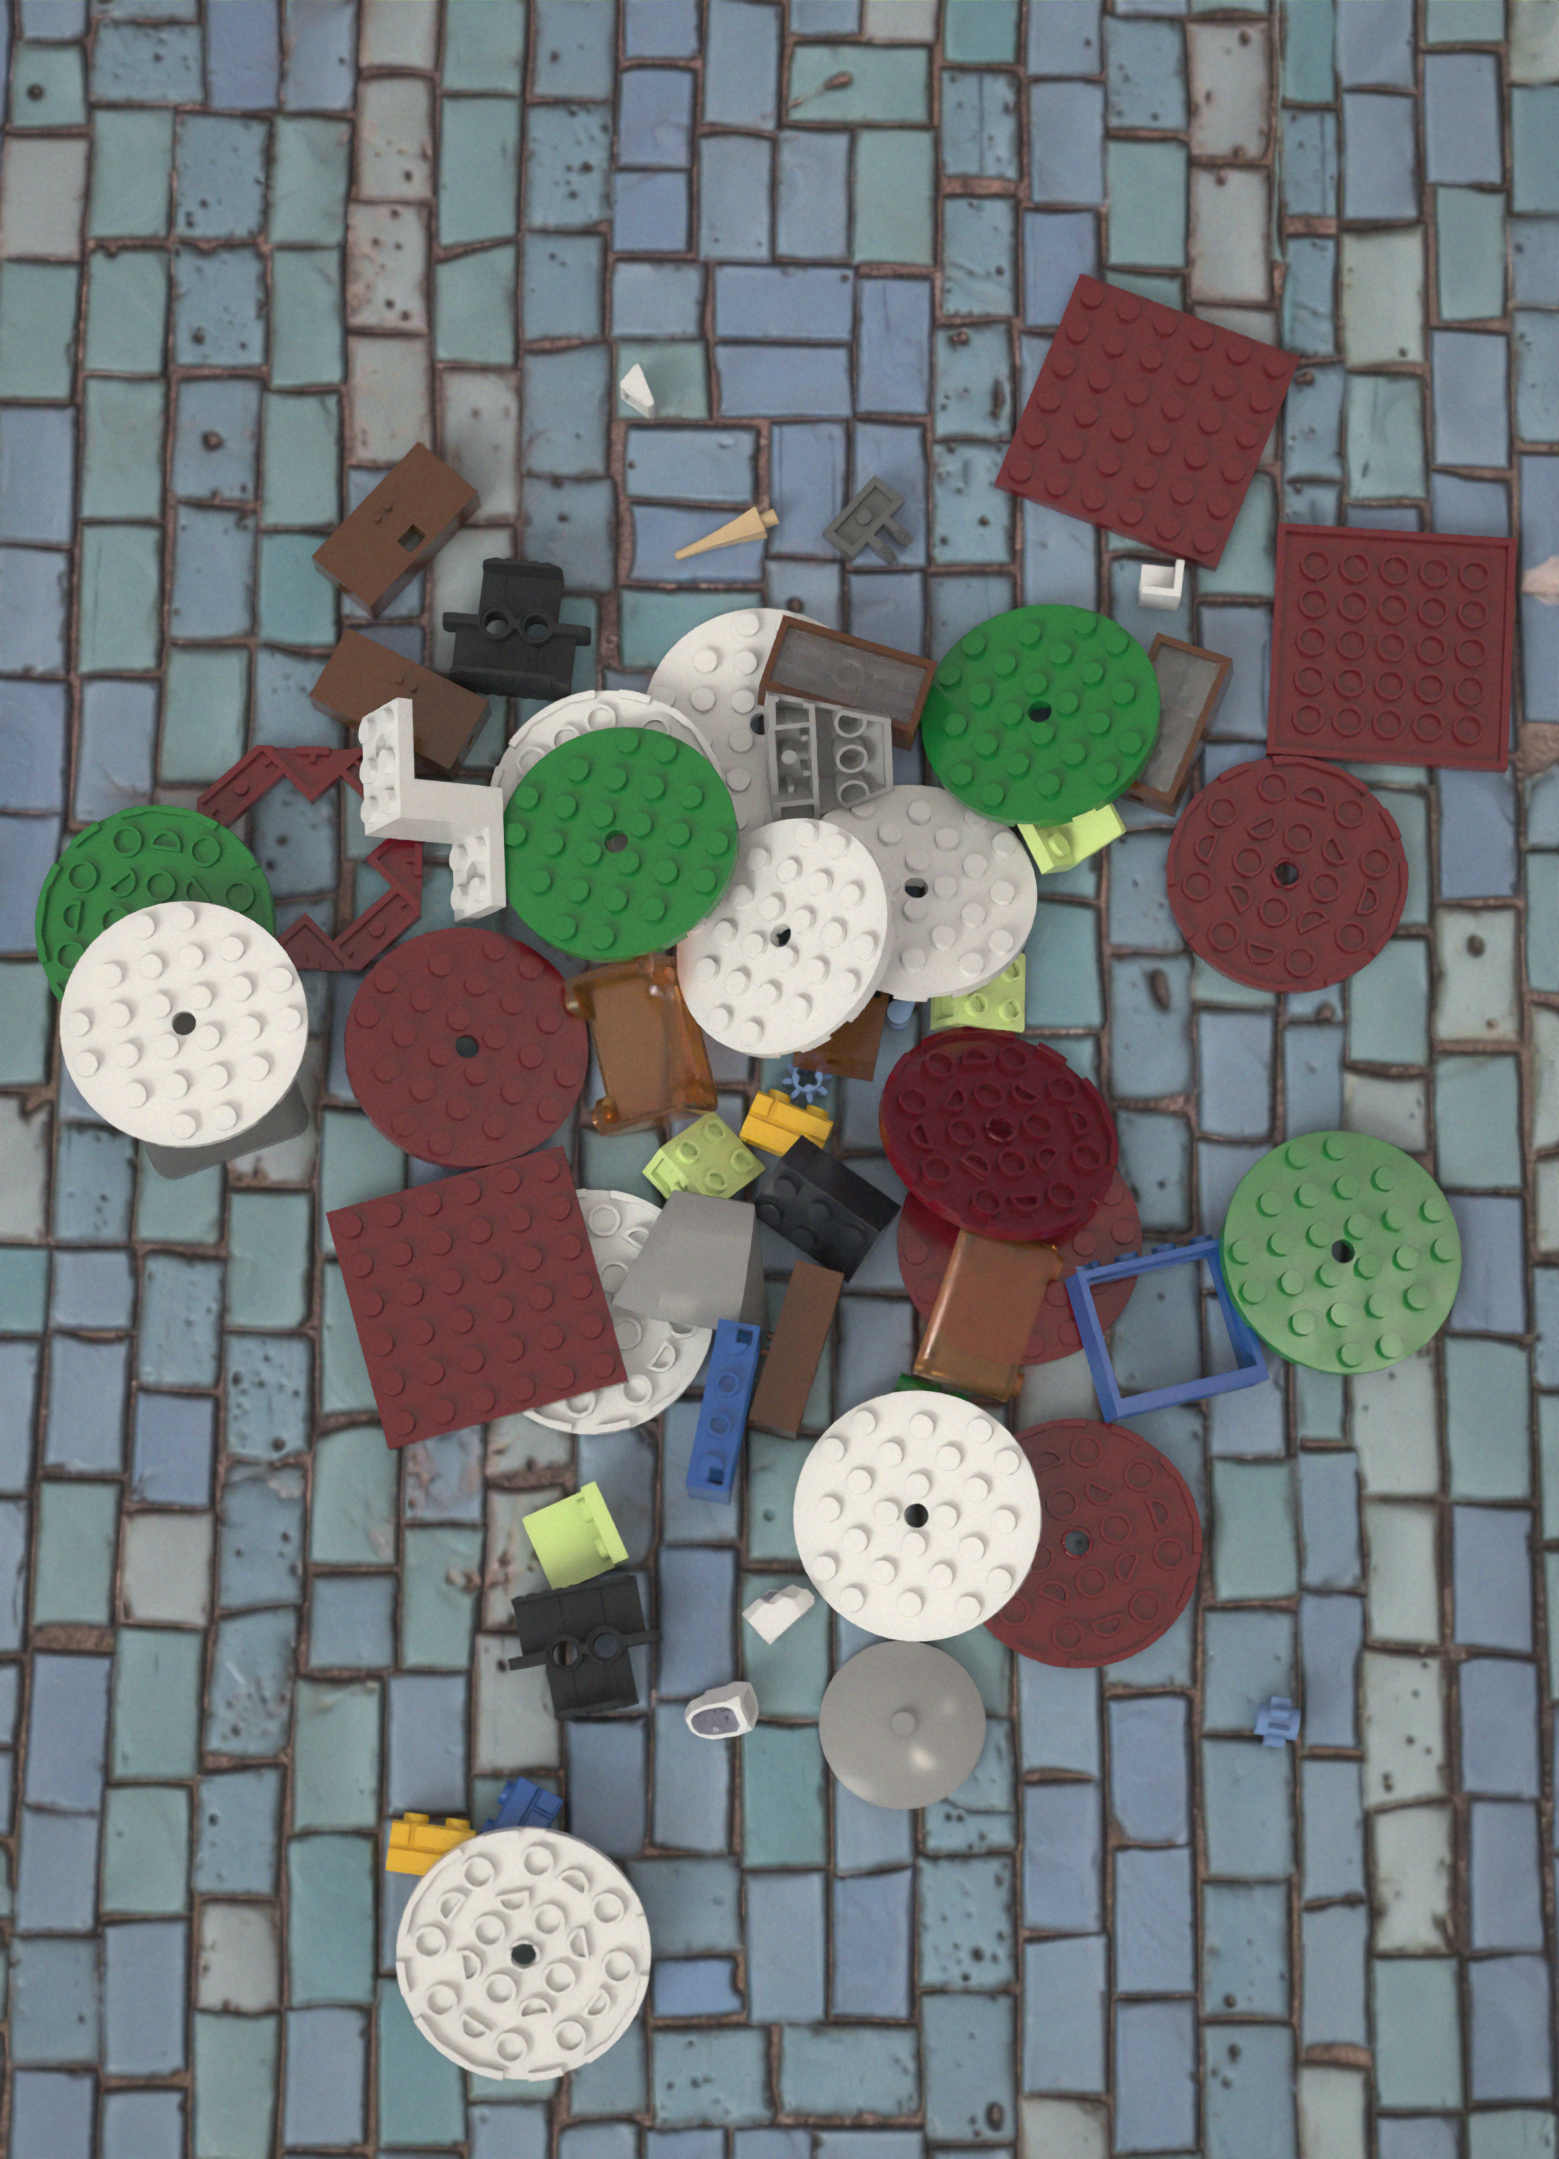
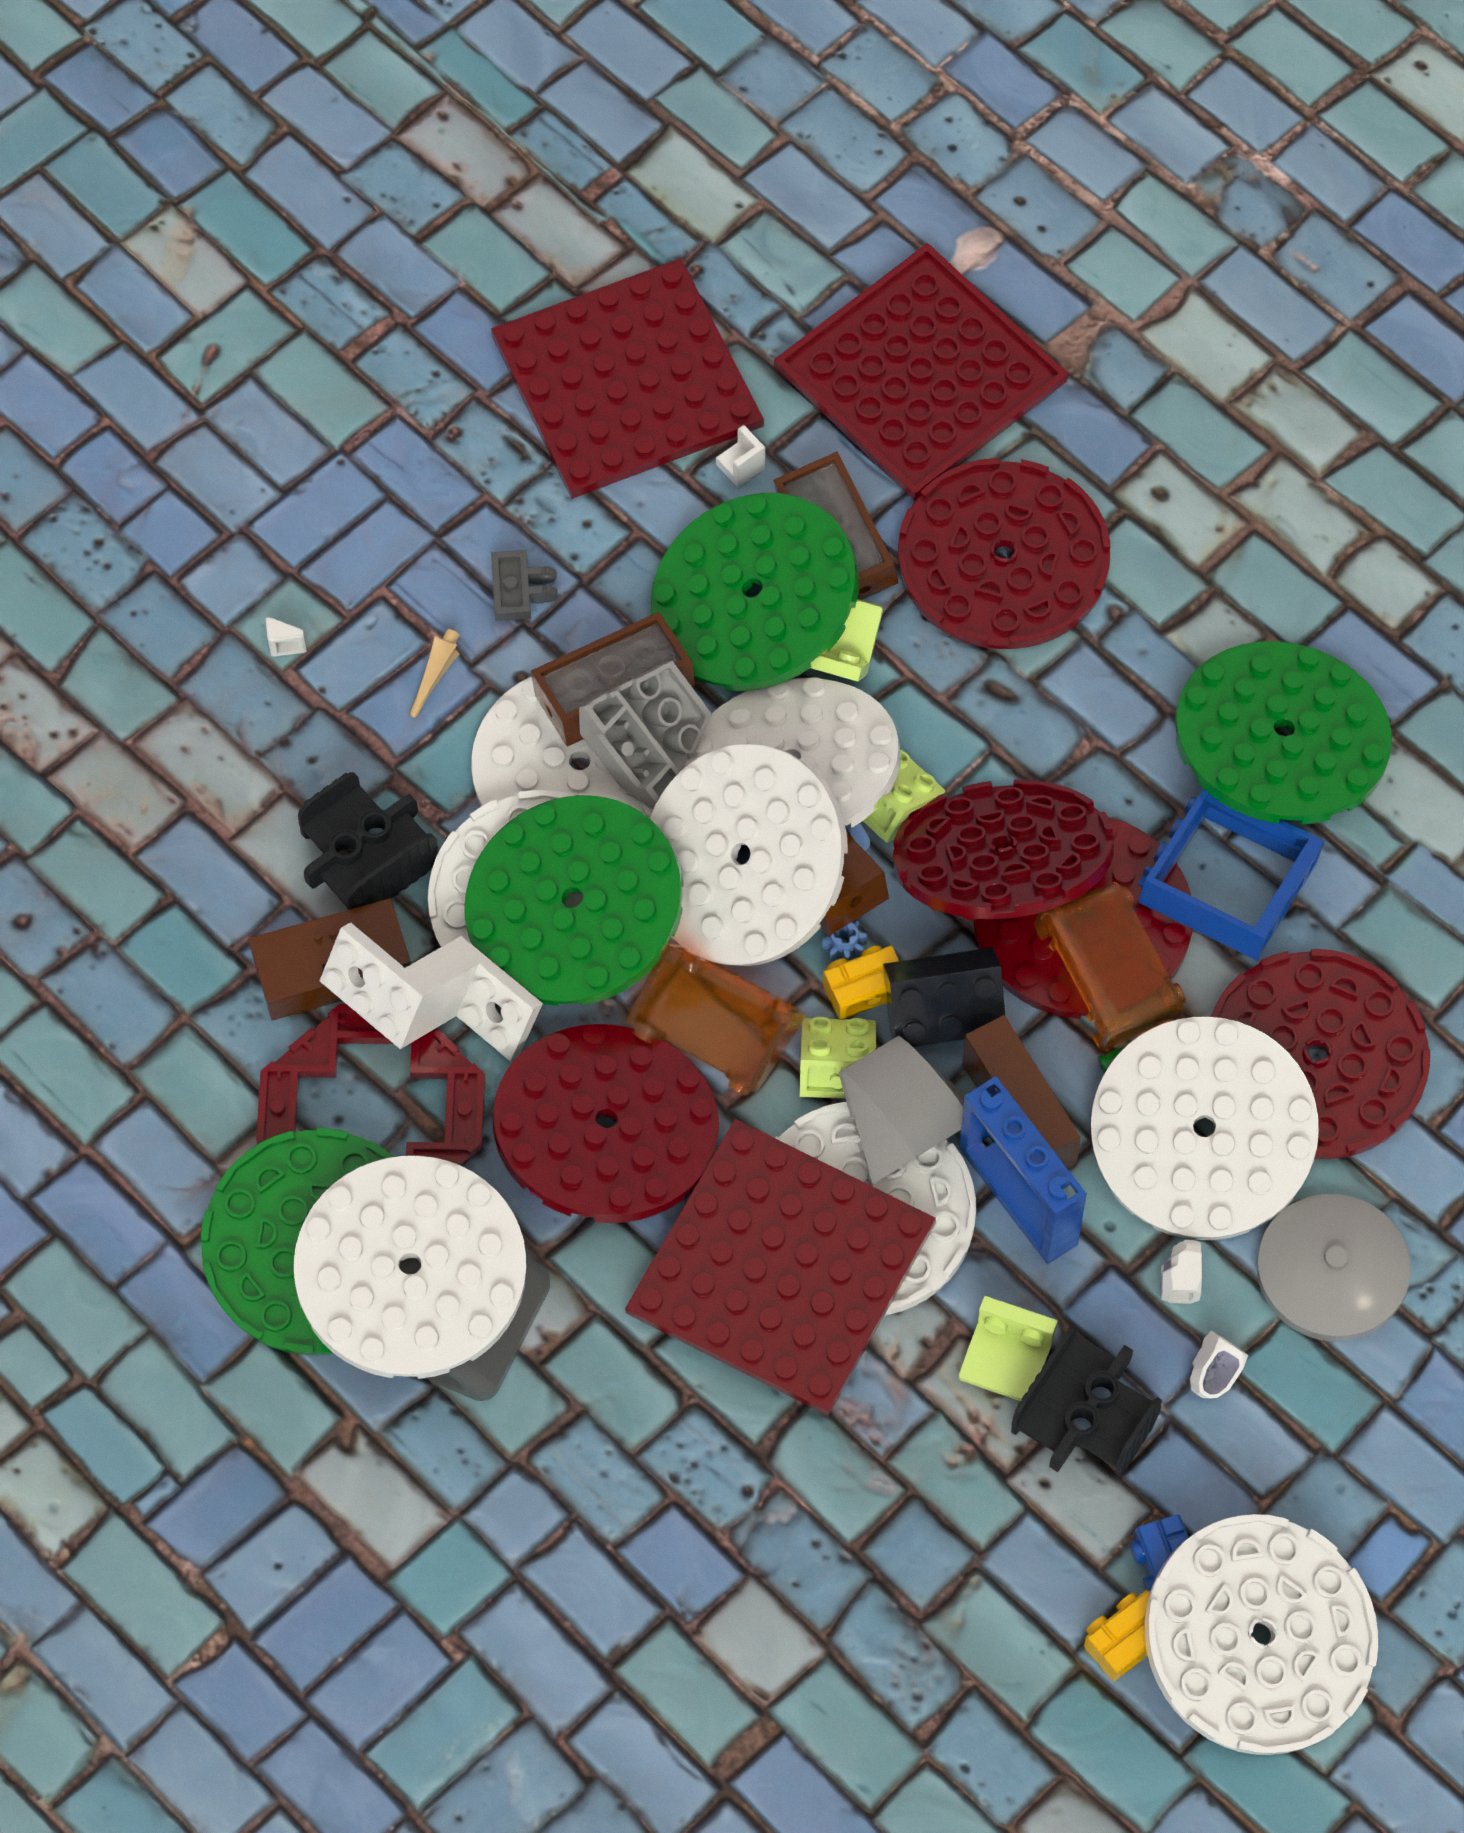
camera: 45 degrees left, 15 degrees down
reddish brown brick [311,441,481,621] -> none

